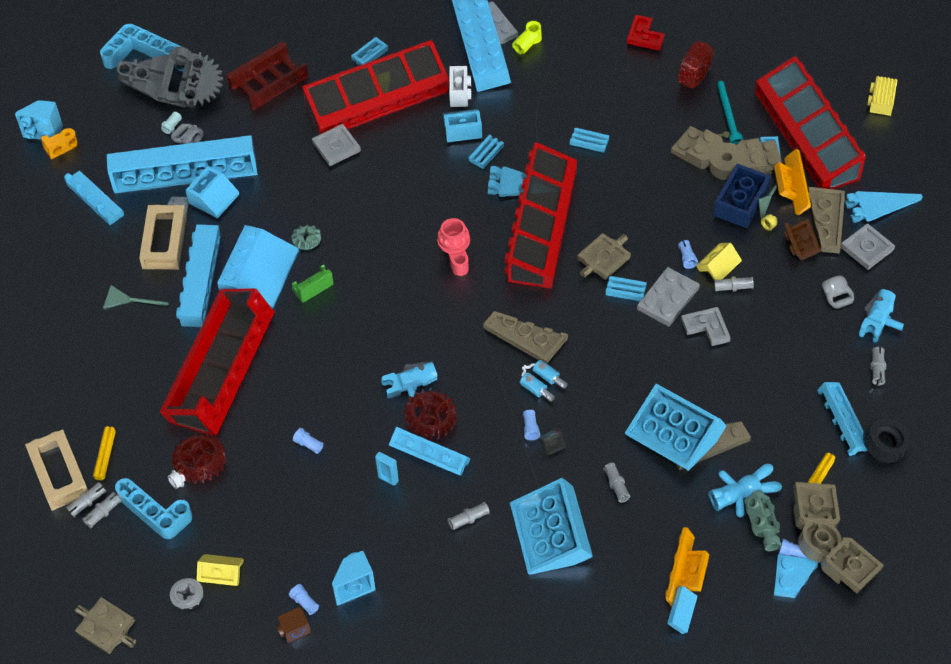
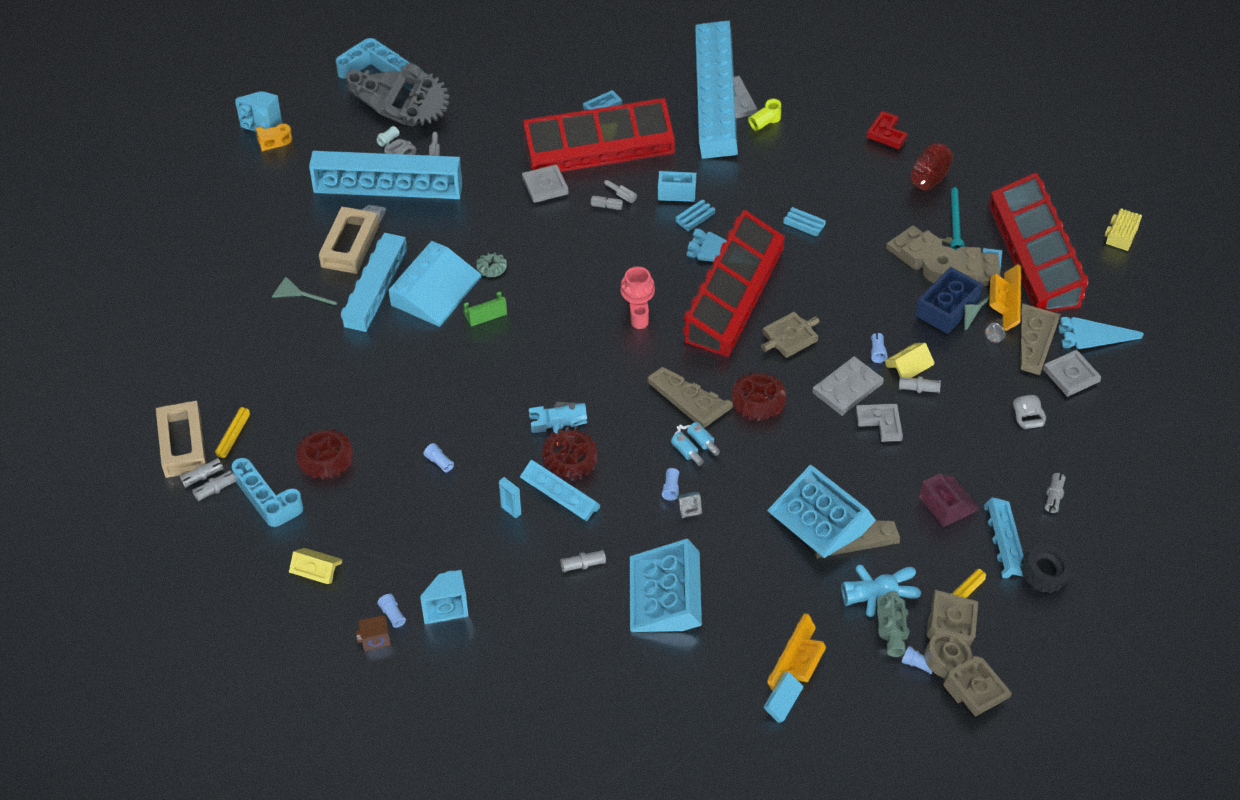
camera: 10 degrees right, 5 degrees down
medium azure hinge [64,171,124,225] -> none
dark tan plate [75,597,136,655] -> none
window [160,288,275,436] -> none
white plate [168,470,186,489] -> none
light grey gear [170,578,203,610] -> none
medium azure slope [186,166,239,218] -> none
clear red fence [227,41,309,110] -> none
white brick [450,66,471,107] -> none
light grey pin [603,463,631,503] -> none
medium azure tile [606,276,647,301] -> none
light yellow hinge [761,214,778,231] -> none
medium azure wing [774,554,818,598] -> none
reddish brown bracket [784,219,821,261] -> none
medium azure piece [859,289,904,342] -> none
none -> light grey axle [429,132,440,156]
none -> light grey piece [591,196,623,210]
none -> light grey axle [604,180,637,203]
none -> clear red gear [731,371,786,422]
none -> clear pink slope [919,474,979,527]
none -> clear tile [985,323,1006,343]

